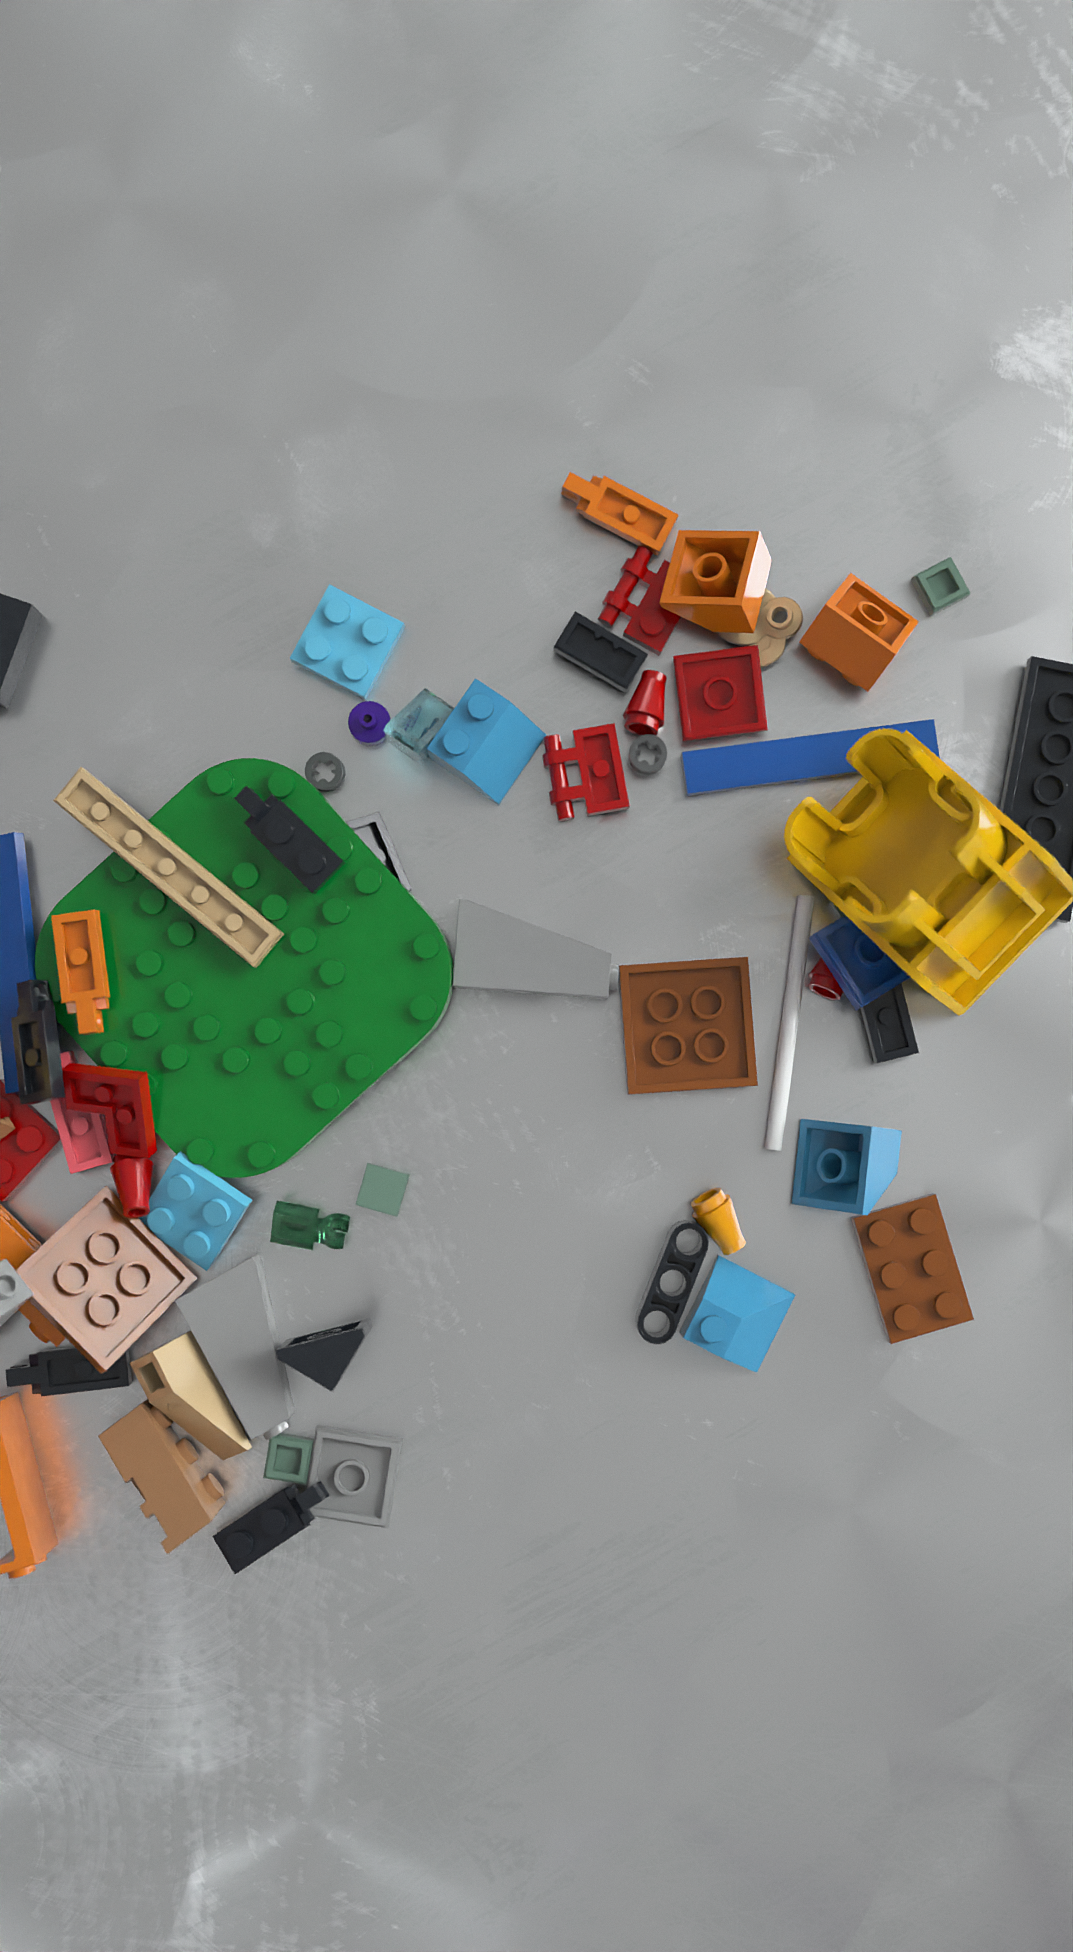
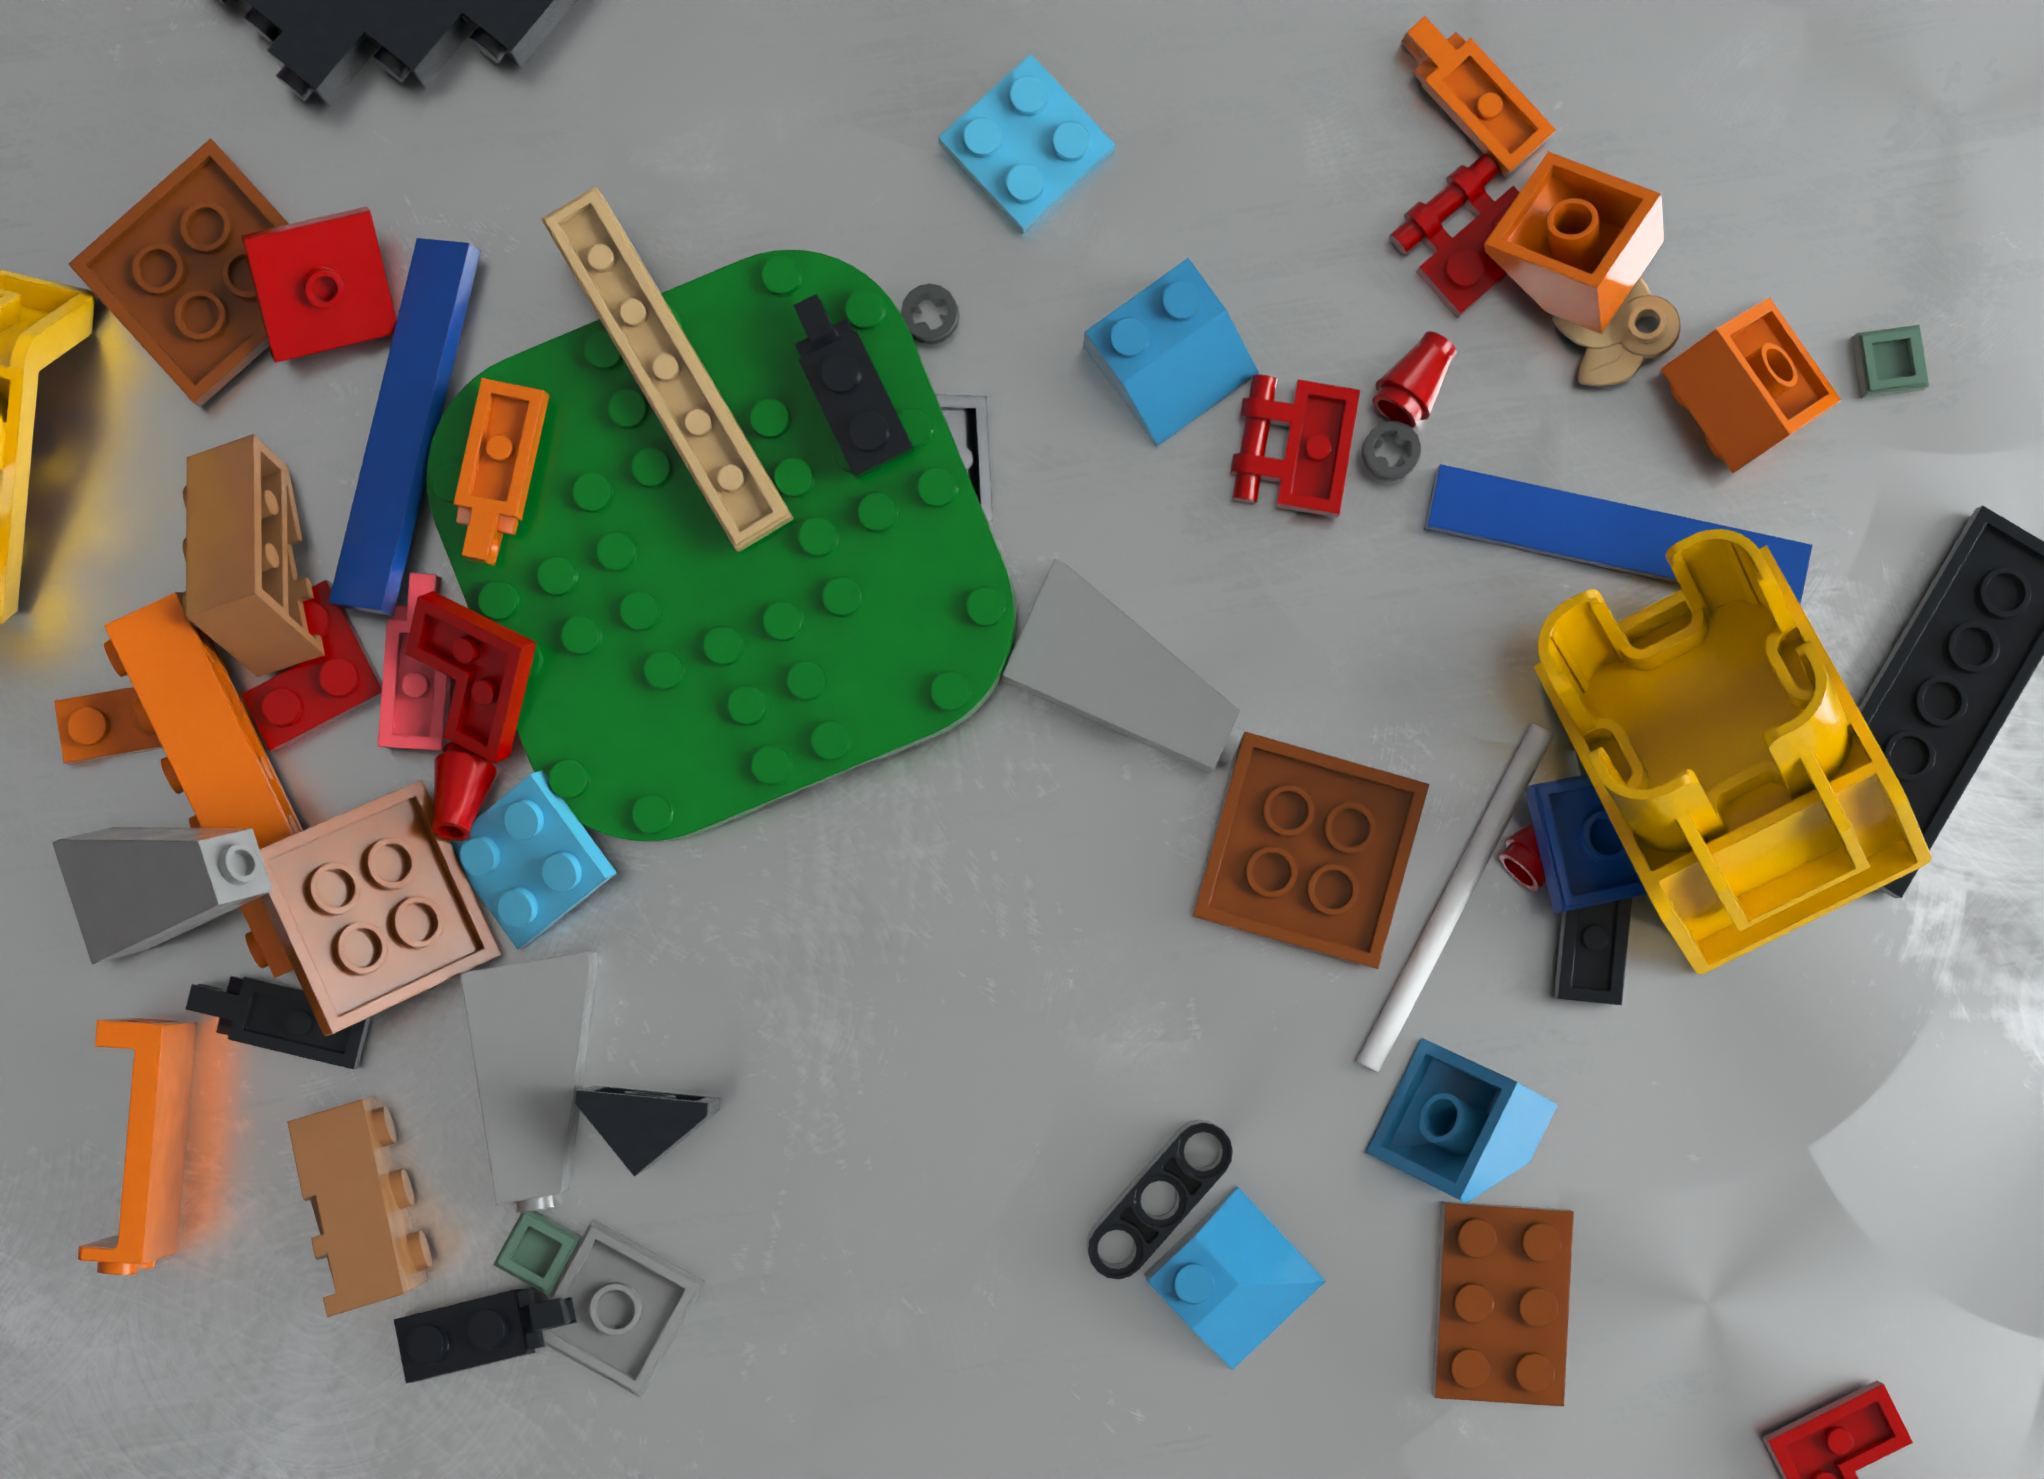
camera: 20 degrees right, 0 degrees up
black hinge [11,980,65,1105] -> none
tan slope [130,1331,252,1460] -> none
clear green plate [270,1200,350,1251] -> none
dark purple tile [348,701,392,746] -> none
sand green tile [355,1163,410,1217] -> none
clear light blue slope [383,688,454,766] -> none
black plate [553,611,648,693] -> none
red plate [673,645,768,742] -> none
light orange cone [691,1187,746,1255] -> none

